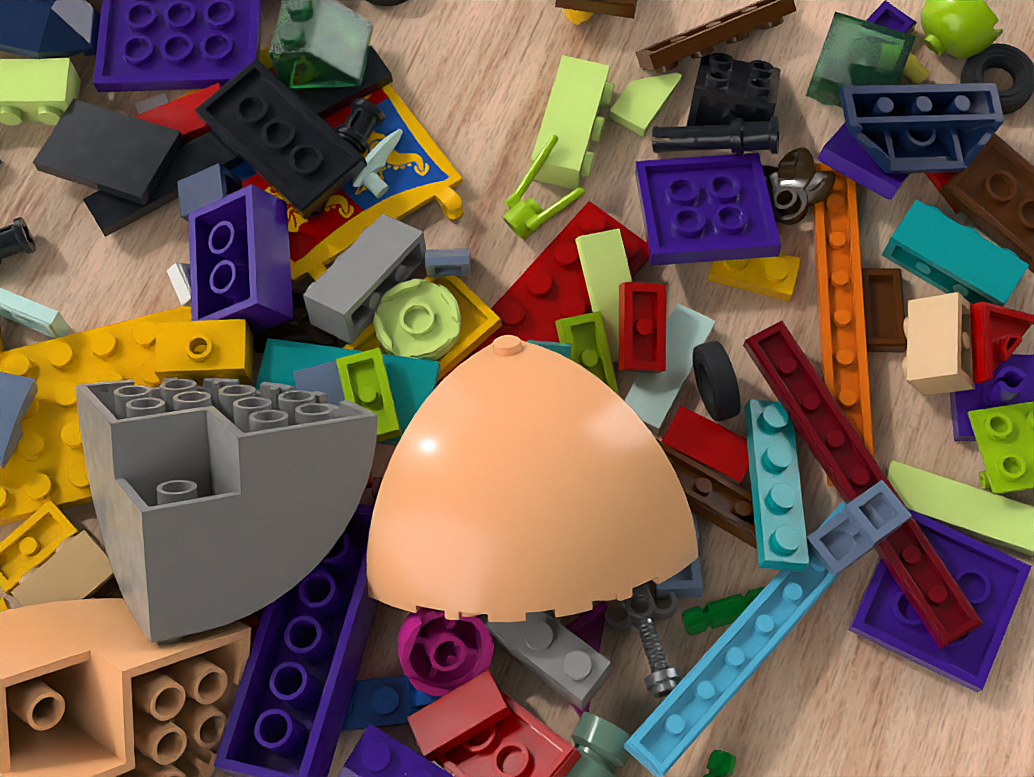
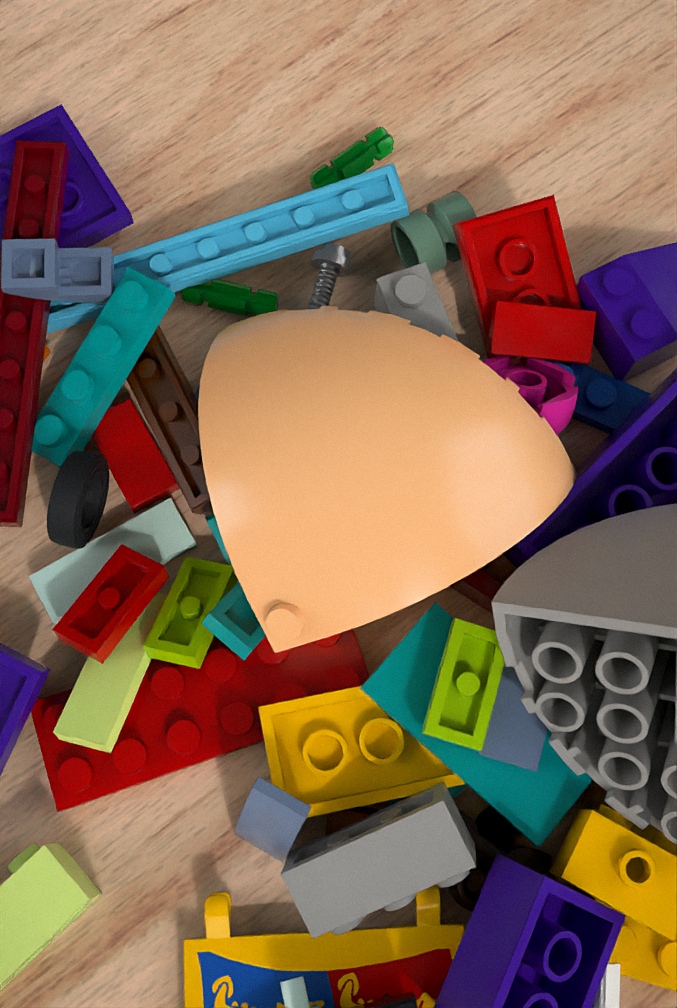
camera: 150 degrees left, 5 degrees up
yellowish green tile [373,279,462,361] -> none
lime plant [502,135,585,241] -> none

